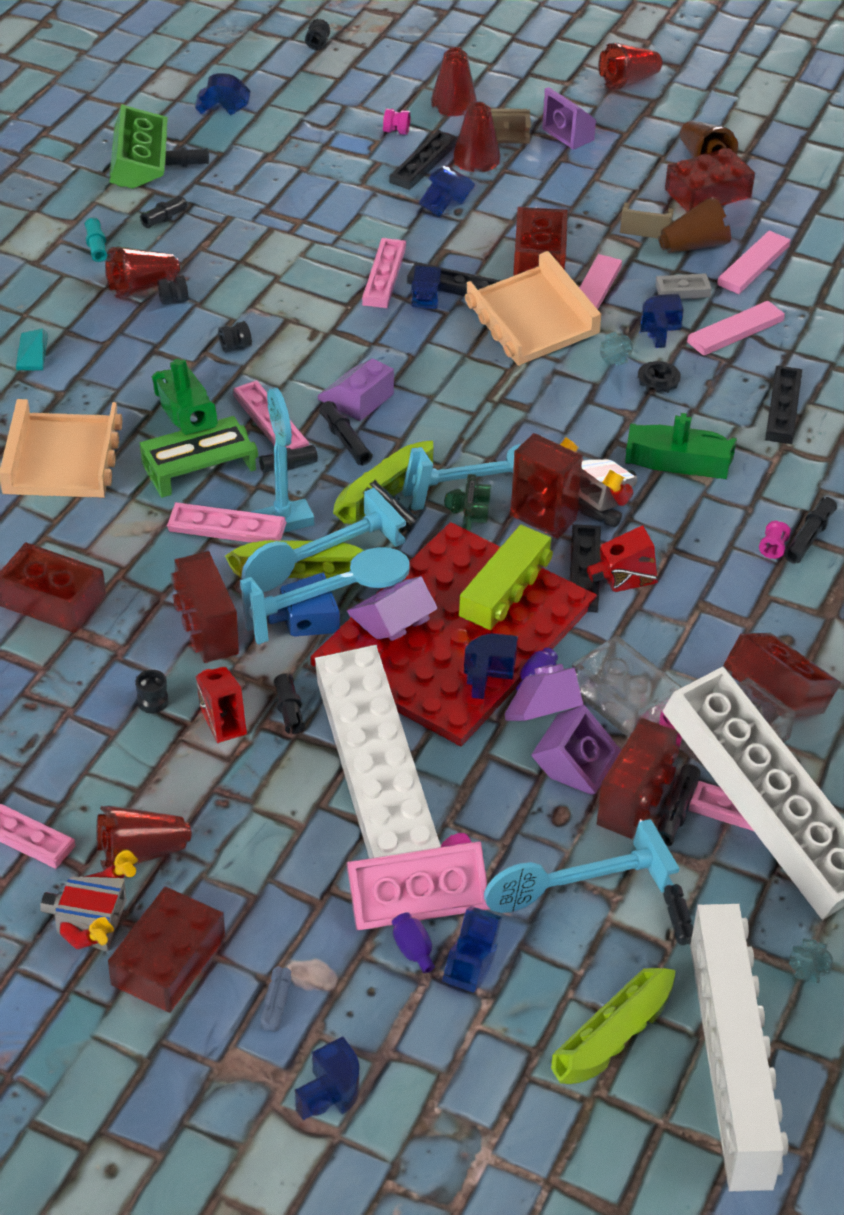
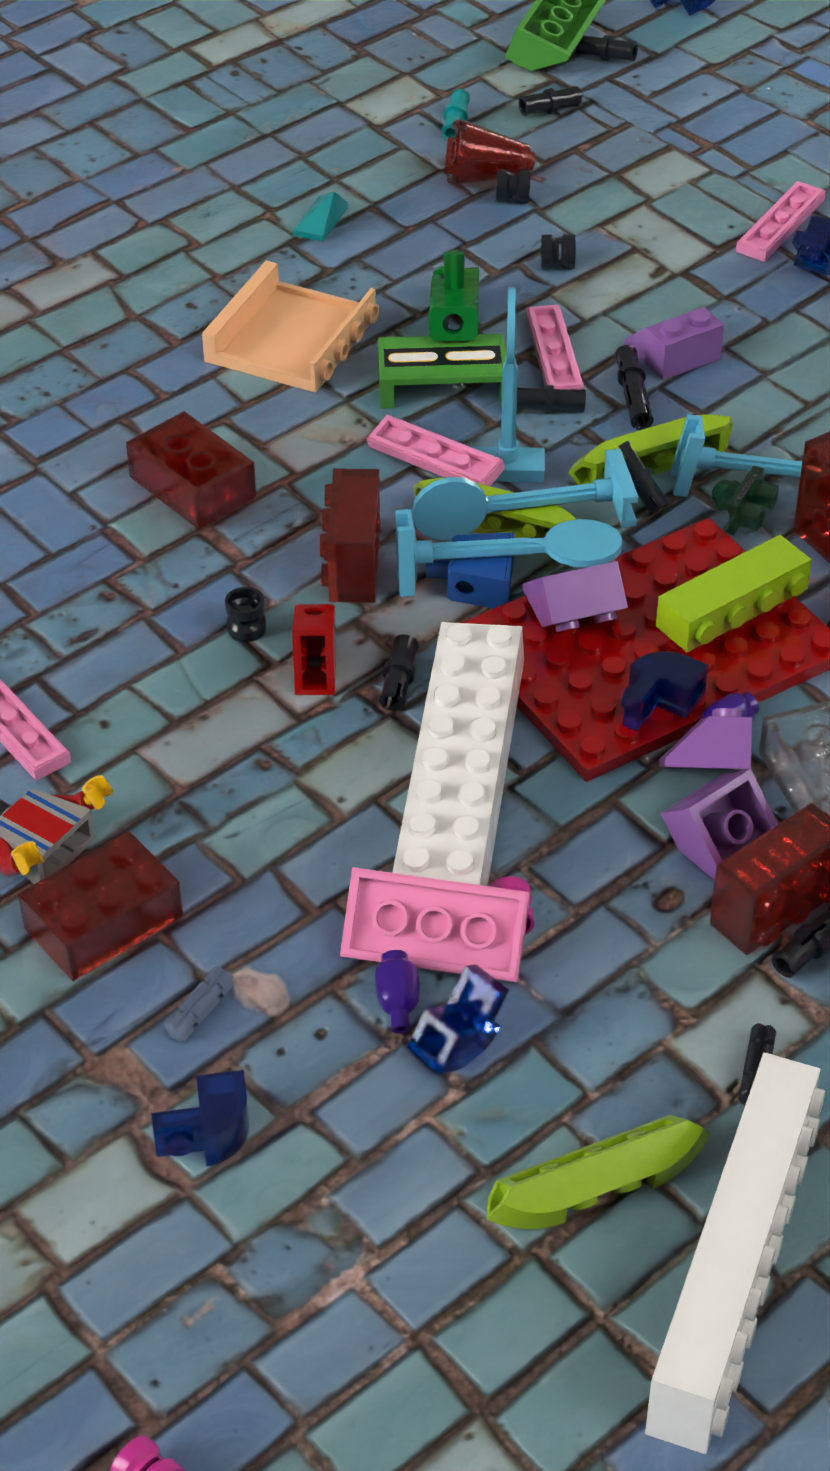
camera: 25 degrees right, 0 degrees up
clear red cone [96,805,192,870] -> none
medium azure piece [484,819,680,913] -> none

